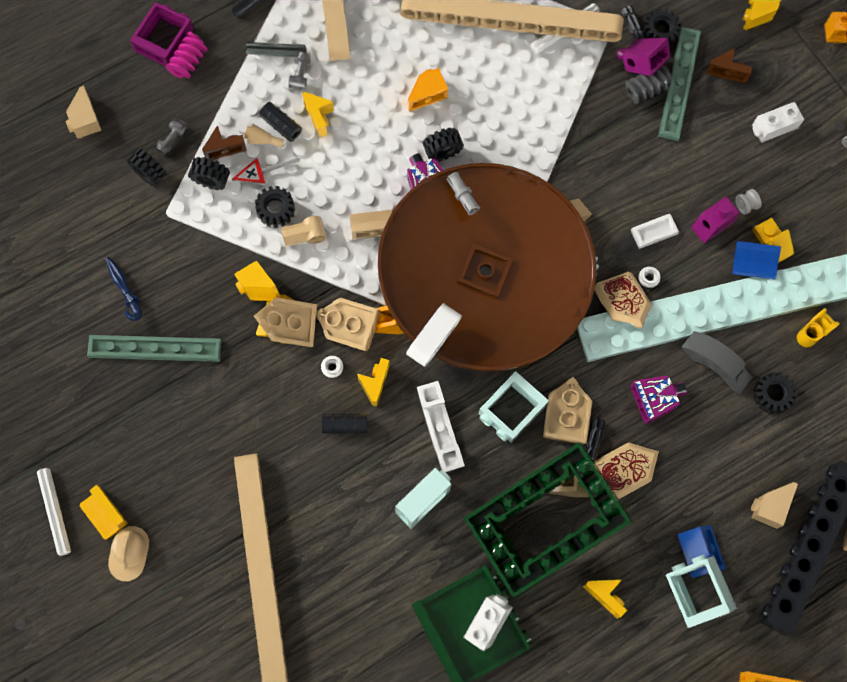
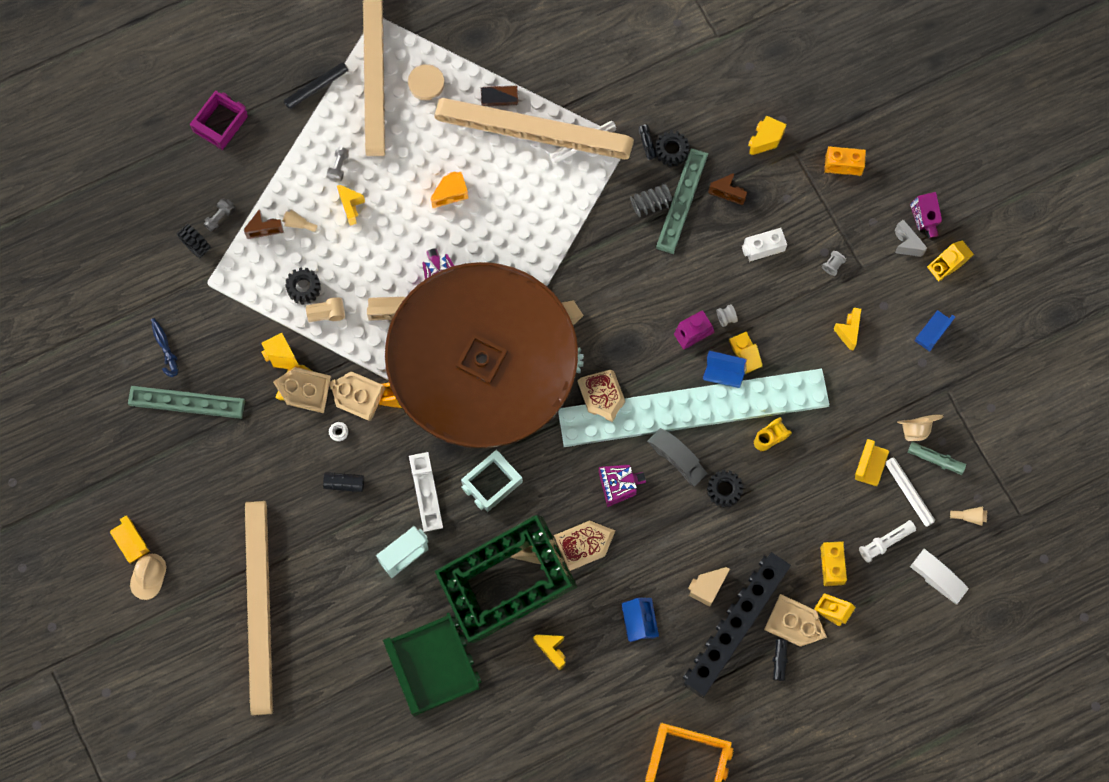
camera: 10 degrees right, 0 degrees up
white axle [37,468,71,556] -> none
tan slope [66,86,101,139] -> none
dark pink piece [165,32,208,78] -> none
black tyre [188,157,230,190] -> none
piece [231,157,300,184] -> none
pearl dark grey axle [245,42,307,57] -> none
black axle [259,102,302,142] -> none
yellow slope [357,358,390,407] -> none
white beam [406,303,462,367] -> none
black tyre [423,127,464,162] -> none
light grey pin [446,172,480,215] -> none
white brick [464,595,513,651] -> none
tan tile [543,377,592,444] -> none
black axle [586,418,606,461] -> none
magenta torso [617,38,671,76] -> none
white tile [631,214,679,249] -> none
white plate [639,267,660,288] -> none
light aqua window [666,554,737,628] -> none

